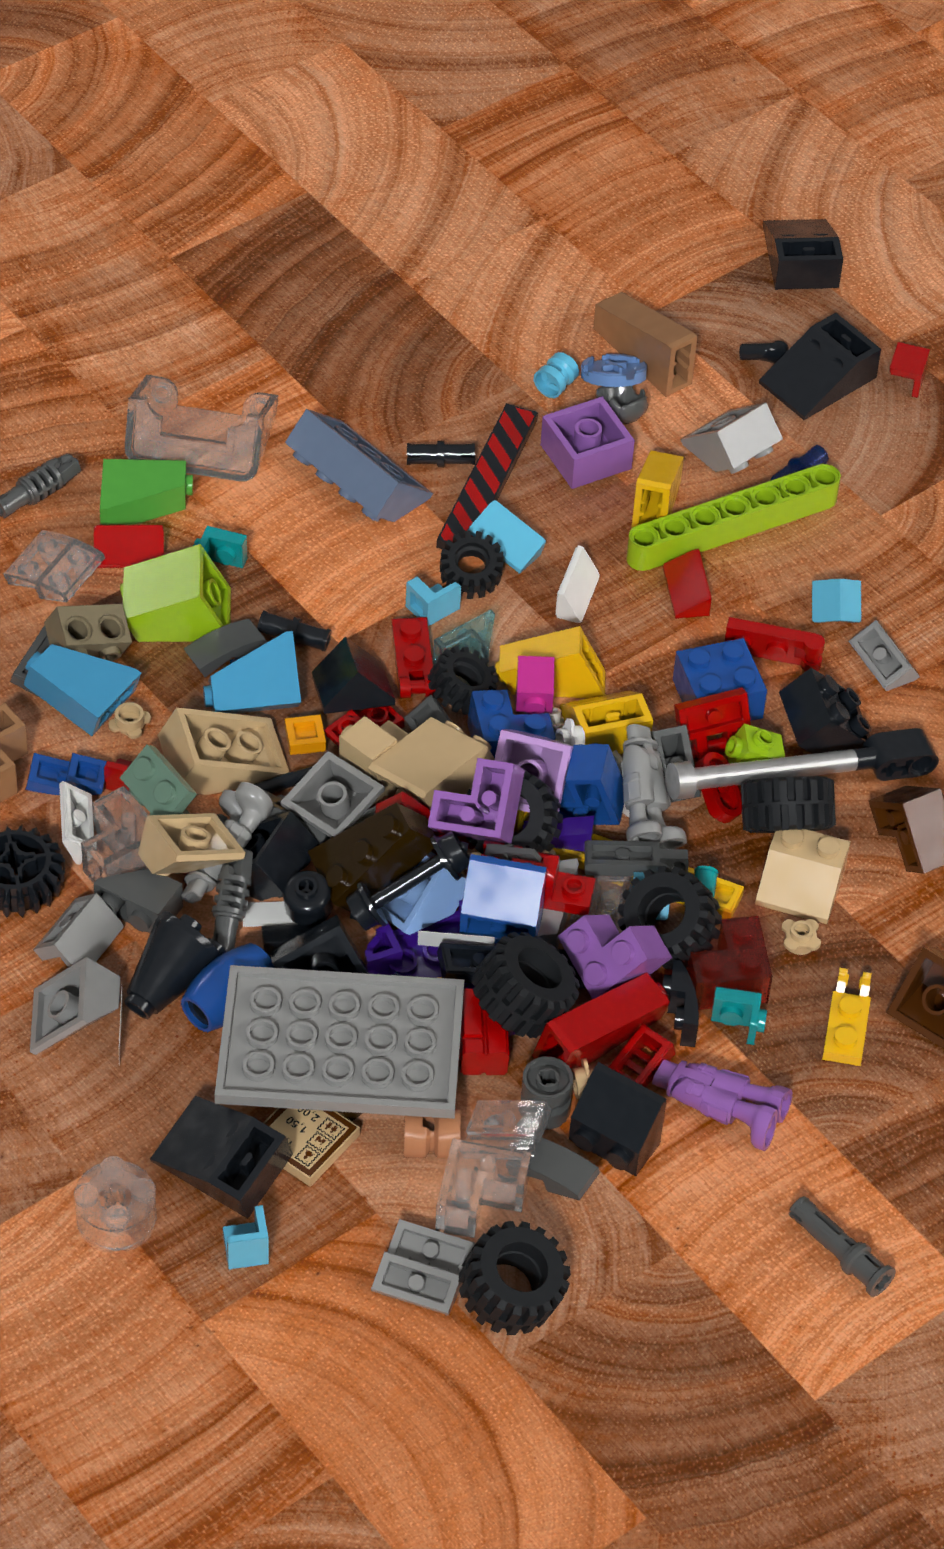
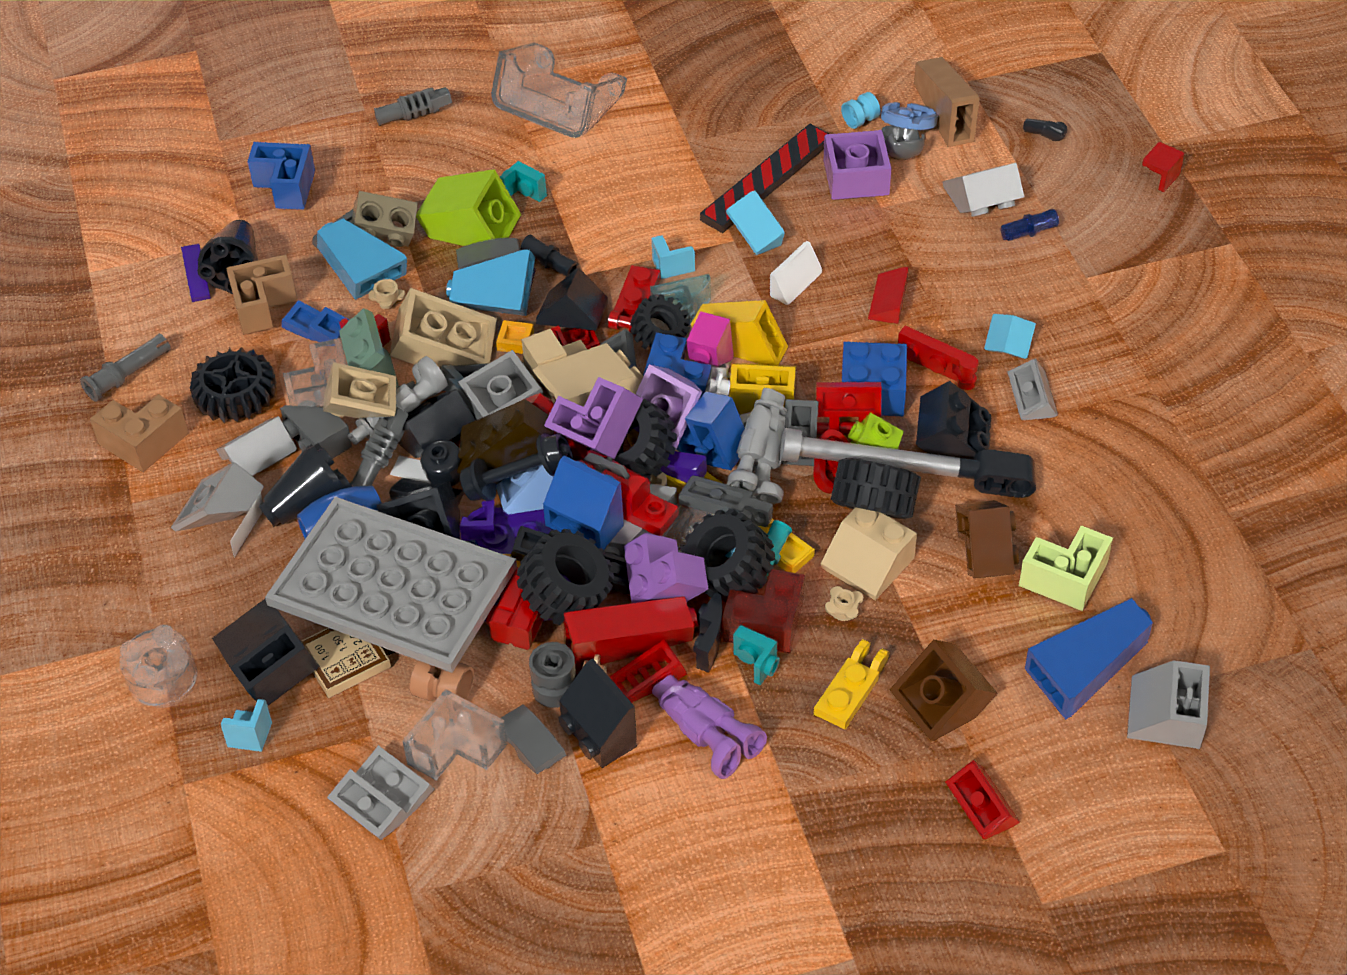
camera: 25 degrees right, 0 degrees up
clear slope [3,530,105,602] -> none
white slope [59,781,95,865] -> none
red slope [94,525,164,568] -> none
bright green slope [100,459,193,525] -> none
sand blue slope [285,409,433,522] -> none
black pin [407,440,475,467] -> none
white sticker [418,931,495,947] -> none
black tyre [440,530,504,599] -> none
black tyre [458,1221,571,1335] -> none
clear plate [460,1100,552,1157] -> none
lime beam [626,464,841,571] -> none
yellow slope [631,450,684,529] -> none
black slope [759,313,881,420] -> none
black slope [763,219,843,290] -> none
dark grey pin [789,1196,896,1297] -> none

